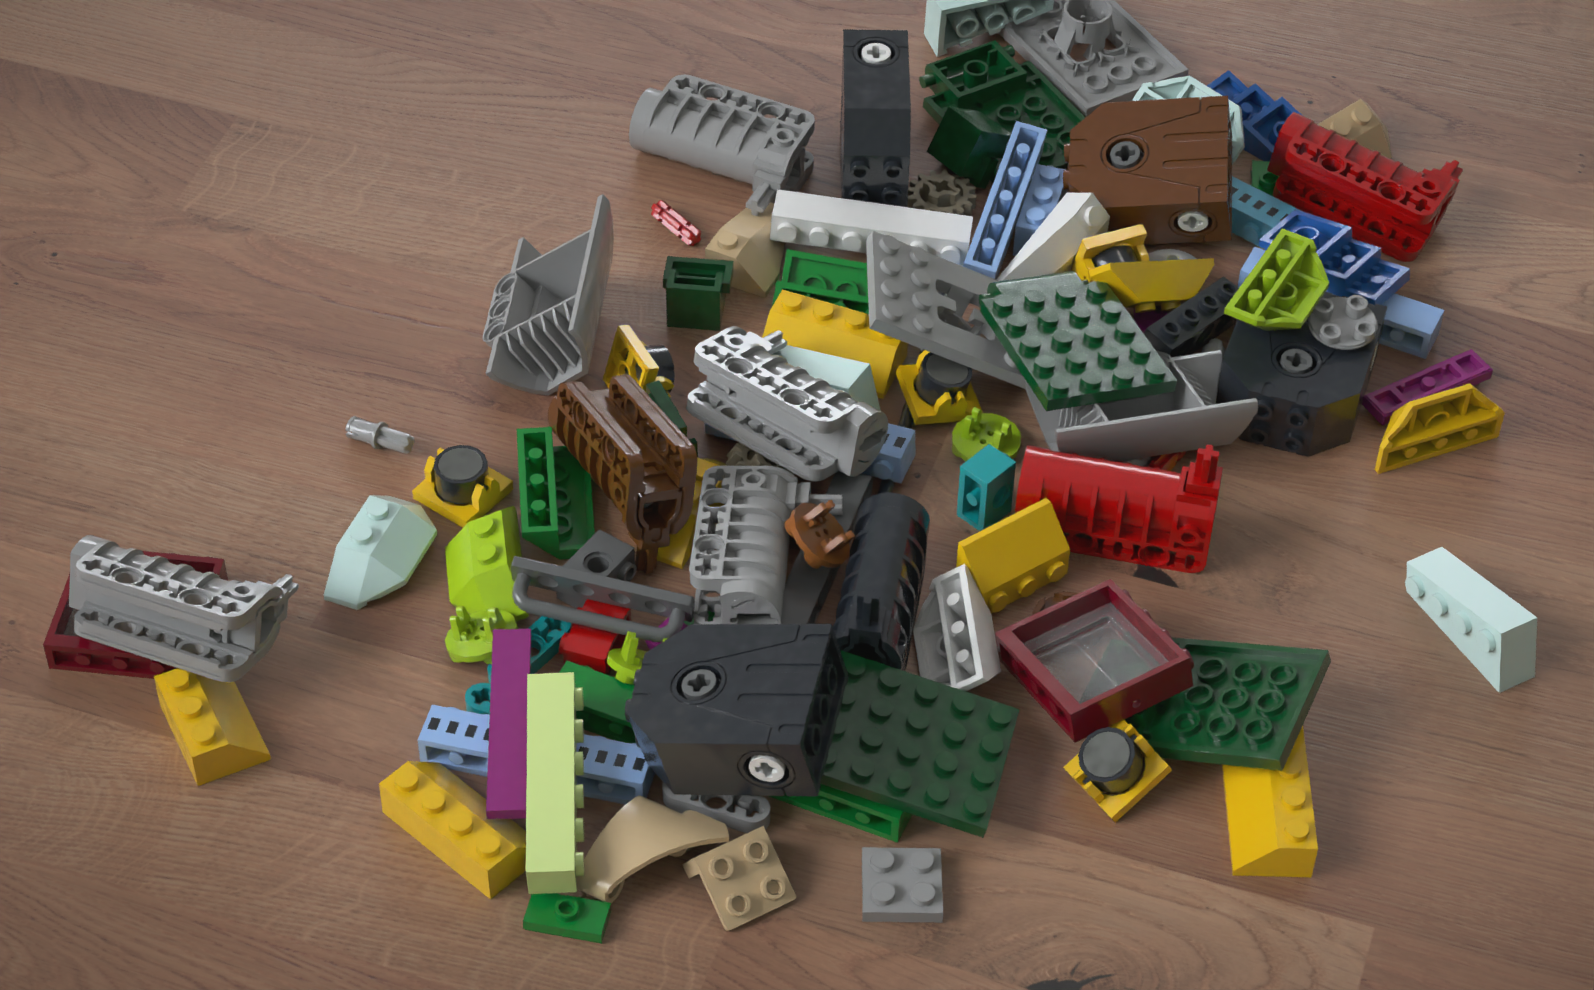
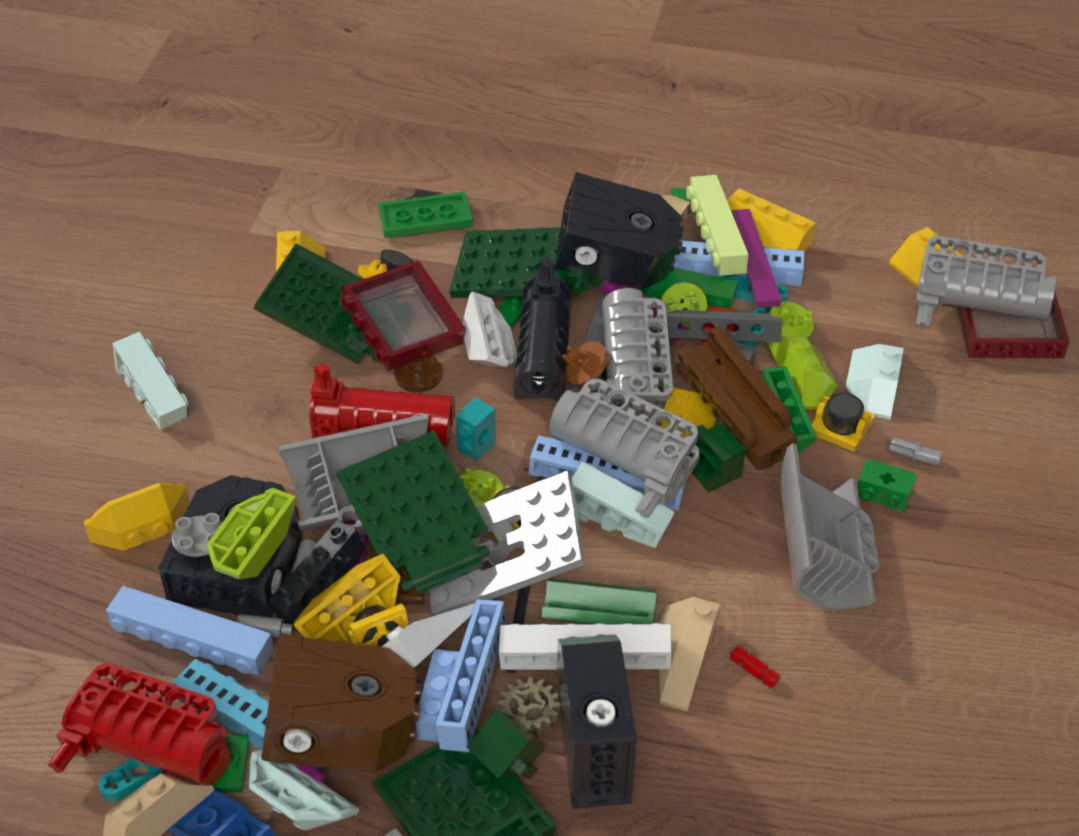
camera: 175 degrees right, 0 degrees up
yellow piece [603,325,675,398] -> none
light grey piece [629,74,815,216] -> none
dark green plate [663,256,734,331] -> none
yellow slope [762,289,908,399] -> none
light grey plate [862,847,943,923] -> none
yellow slope [956,498,1070,613] -> none
blue slope [1259,209,1410,305] -> none
magenta plate [1362,349,1493,426] -> none
none -> green plate [378,192,473,238]
none -> green brick [857,458,917,512]

